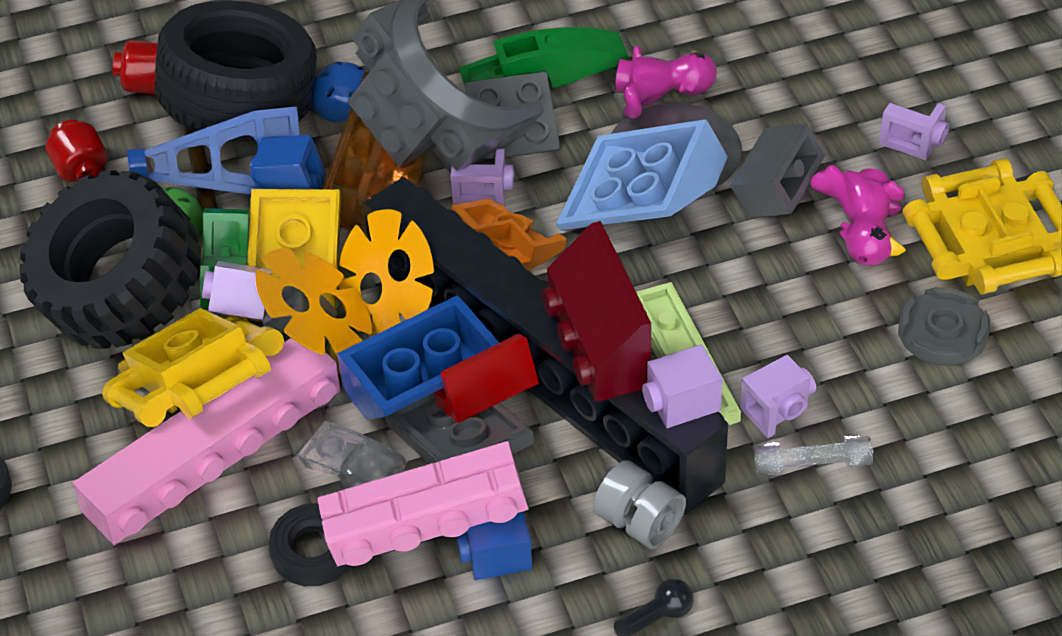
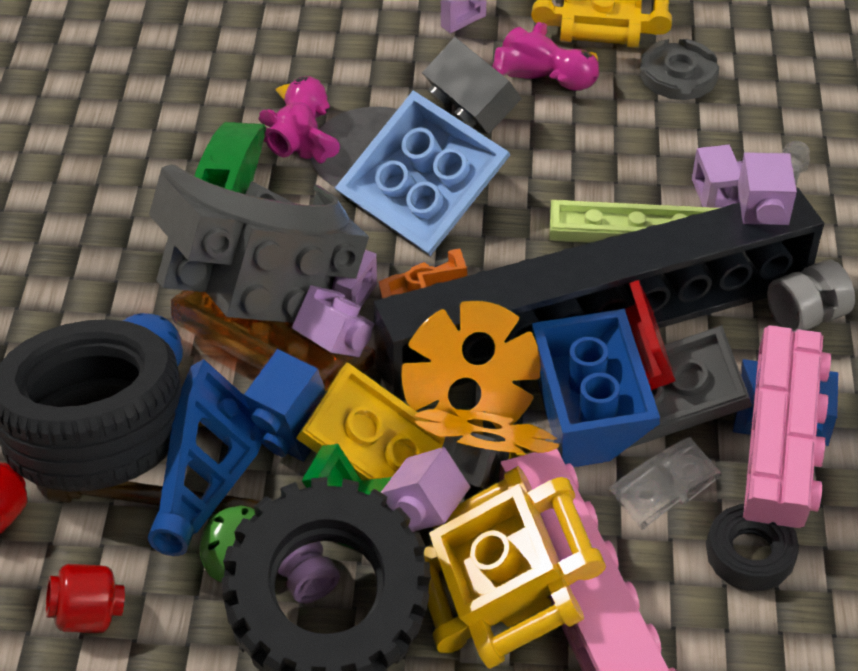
camera: 70 degrees left, 0 degrees up
dark red slope [542,221,652,402] -> none
none -> lavender brick [292,285,375,357]

